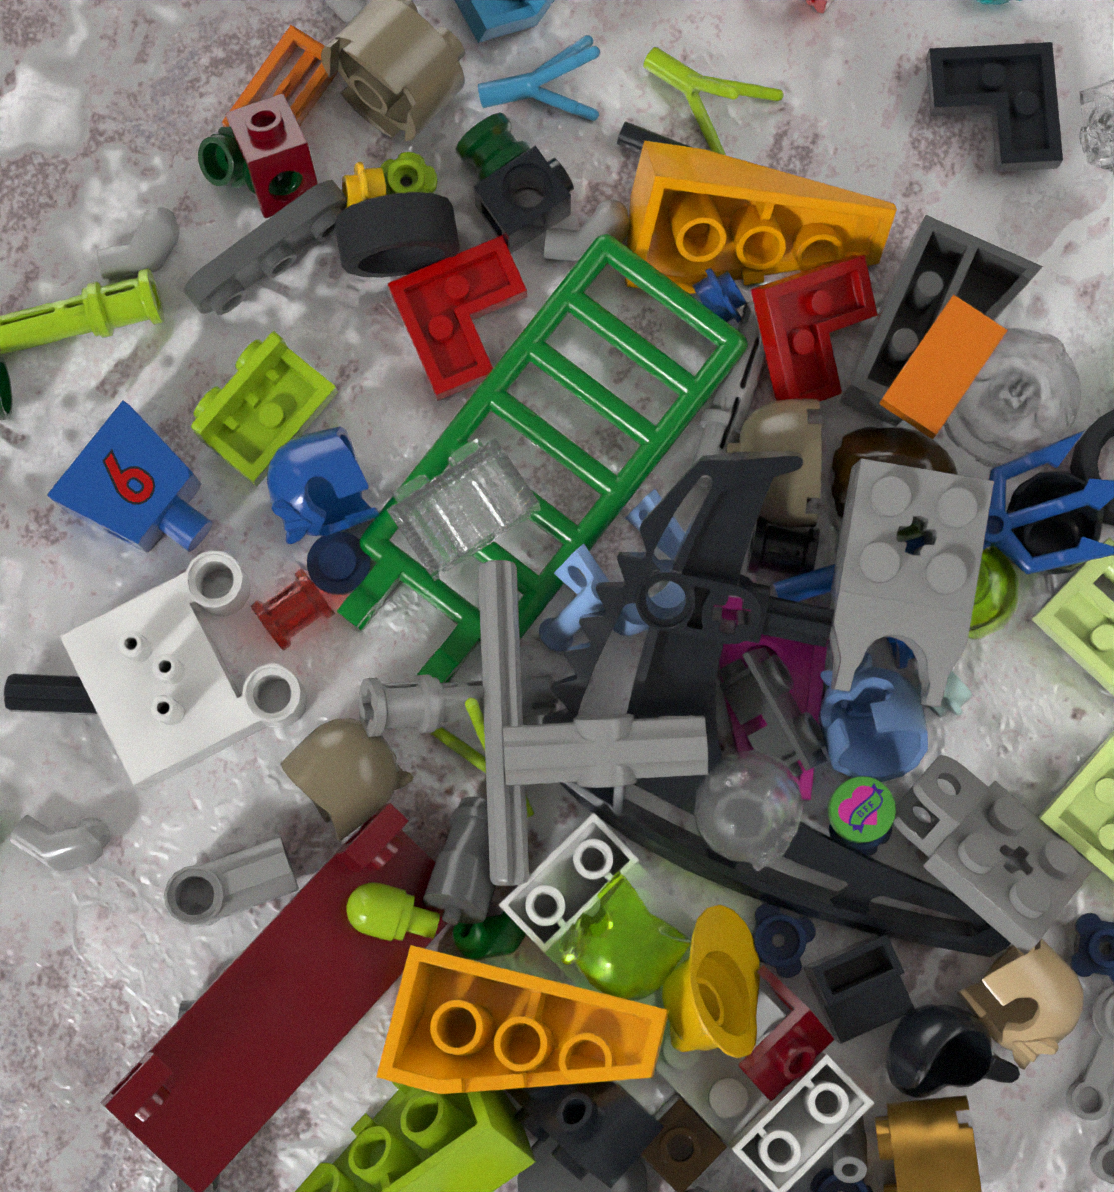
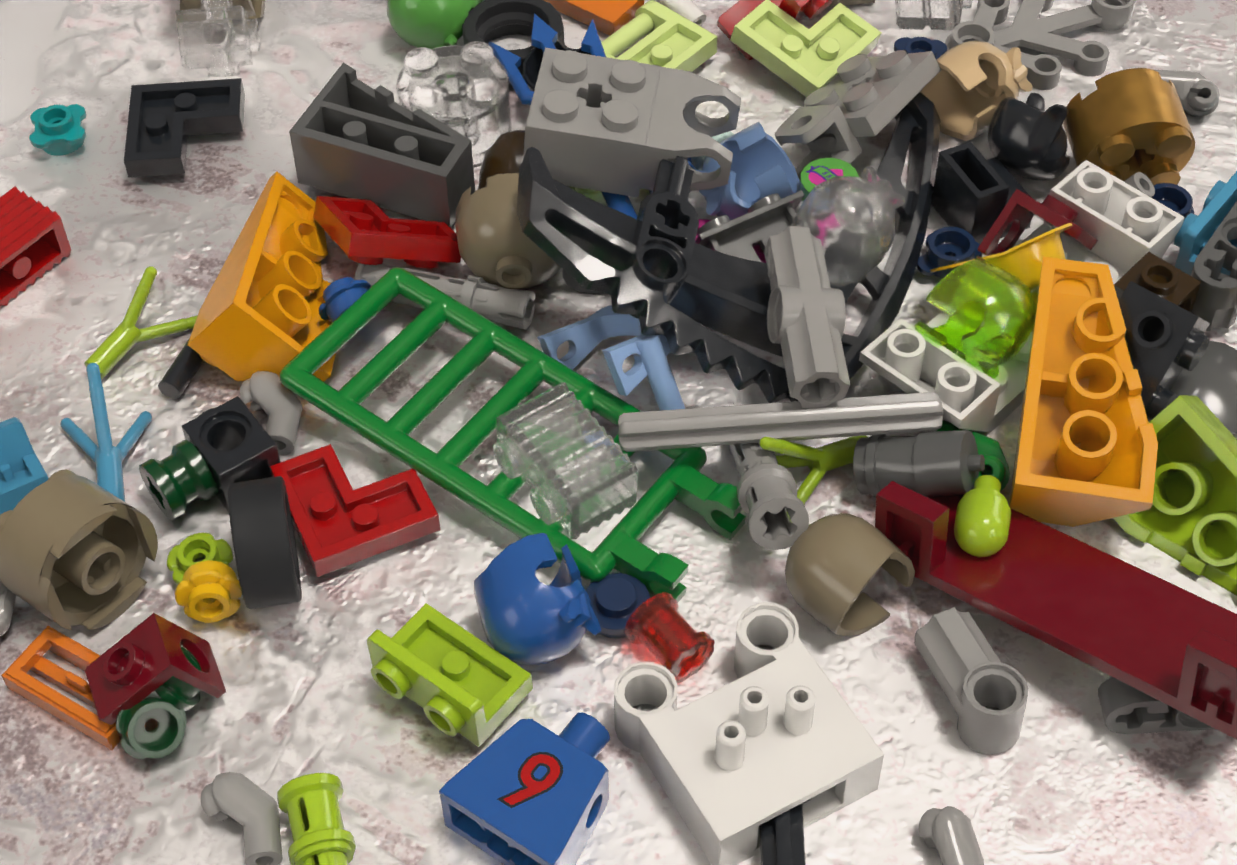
camera: 90 degrees left, 30 degrees down
dark grey plate [184,180,347,315] -> none
orange tile [879,294,1008,440] -> none

